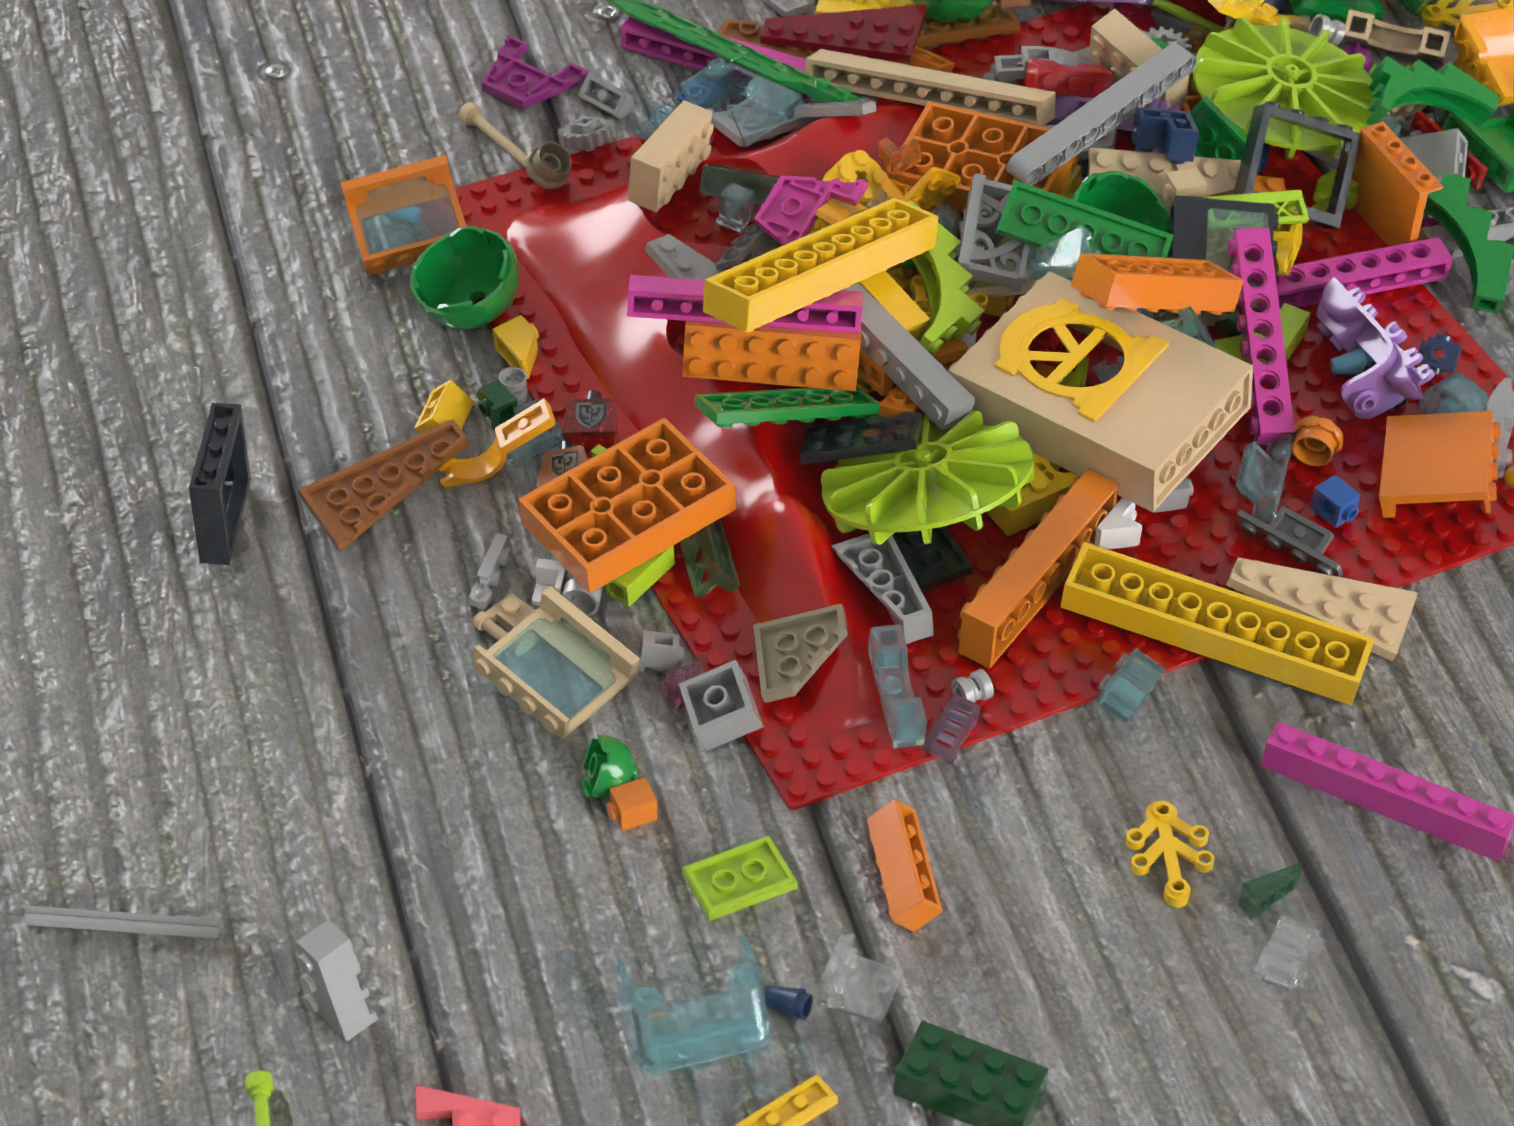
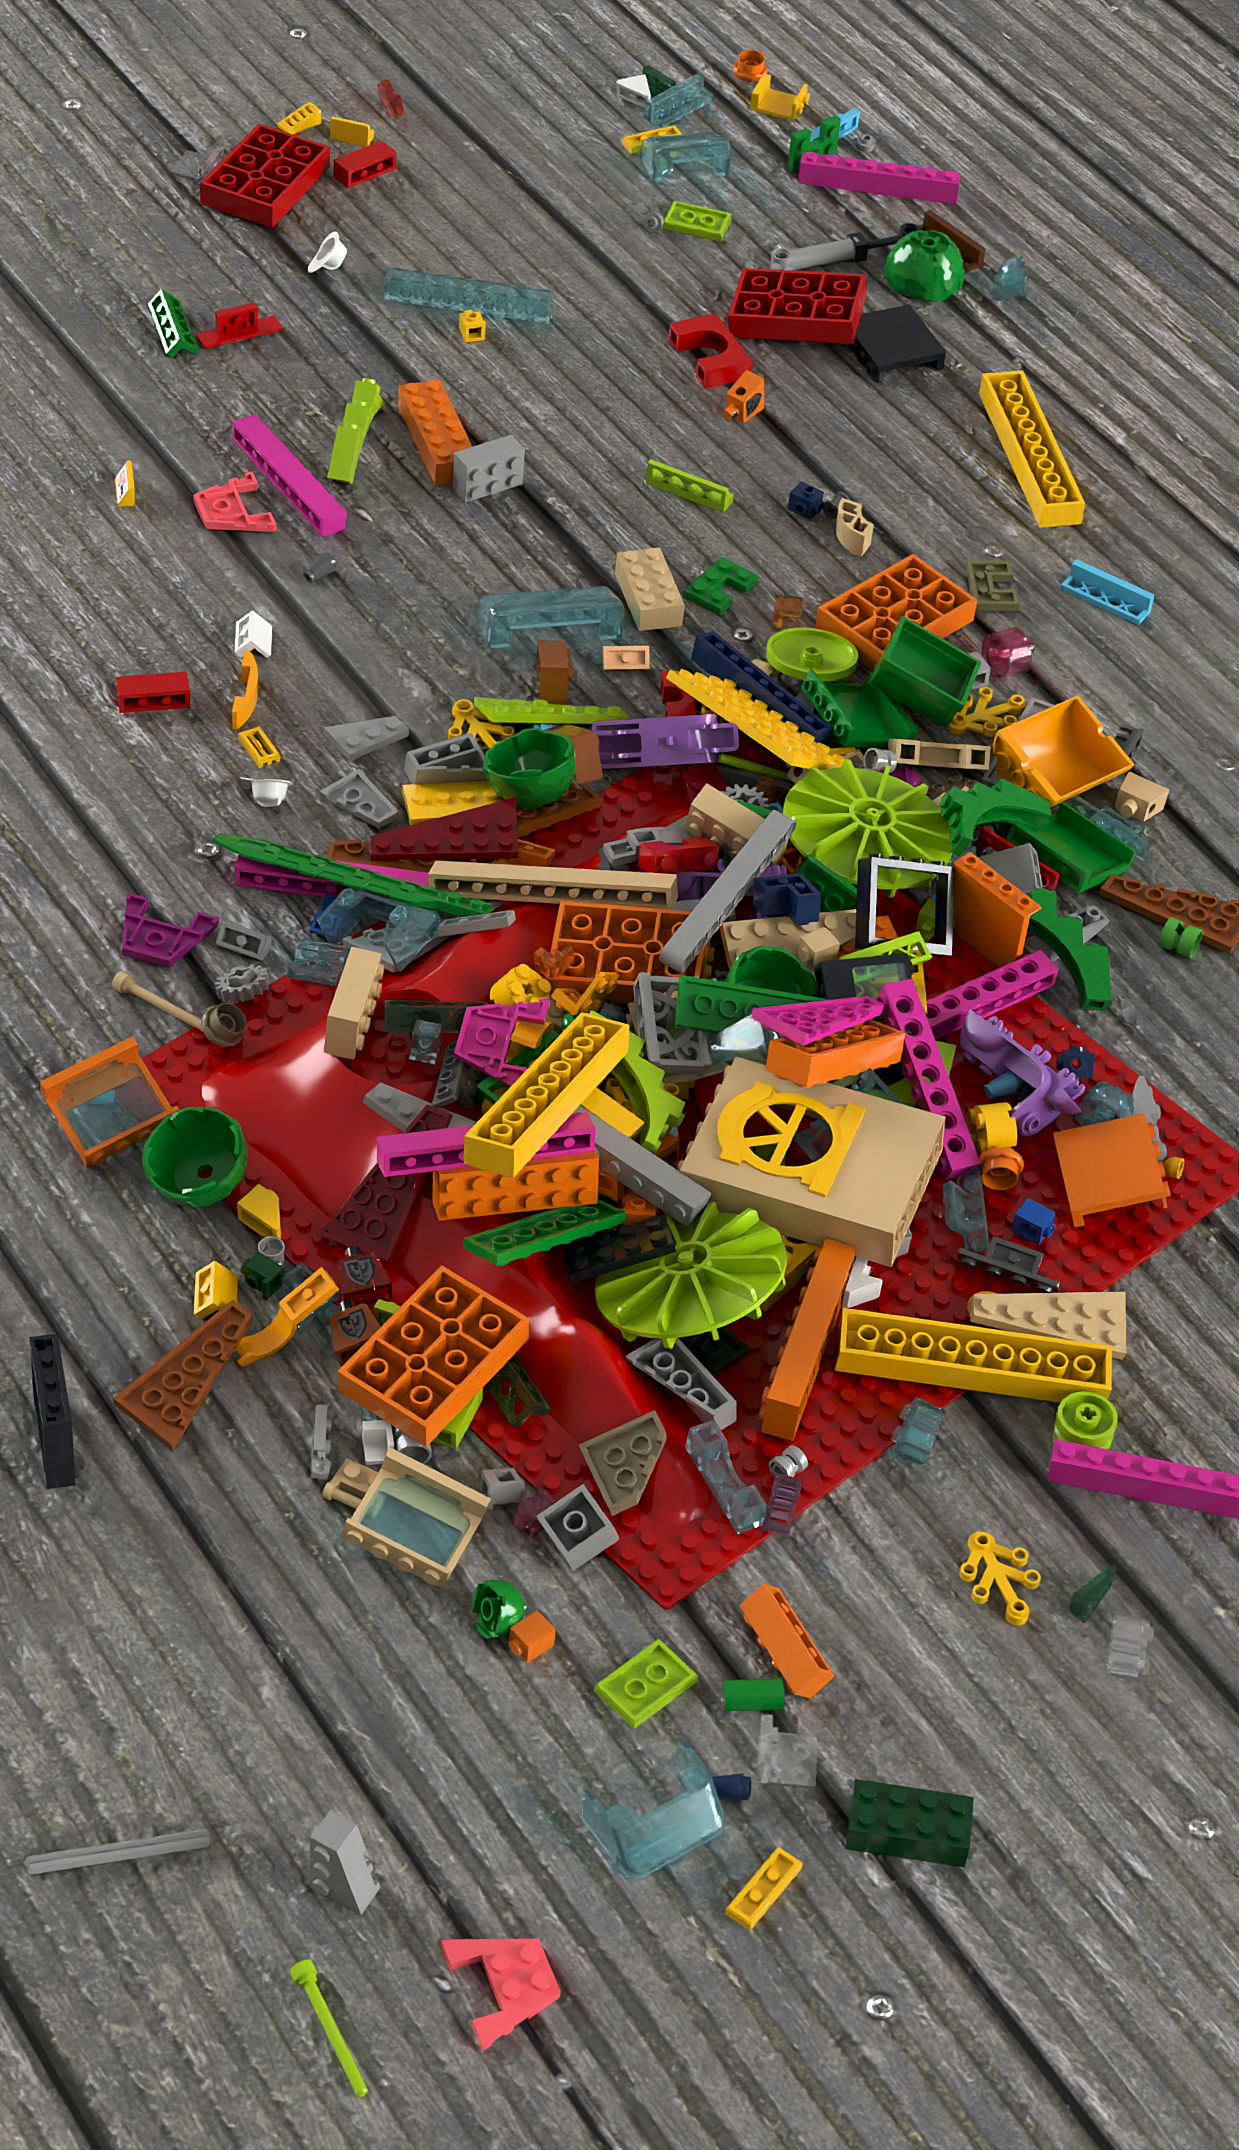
camera: 20 degrees left, 0 degrees up
none -> dark red wing [317,1104,453,1264]
none -> green brick [722,1678,784,1712]
none -> dark pink wing [751,996,885,1045]
none -> yellow brick [967,1102,1017,1155]
none -> lime wheel [1052,1391,1118,1450]

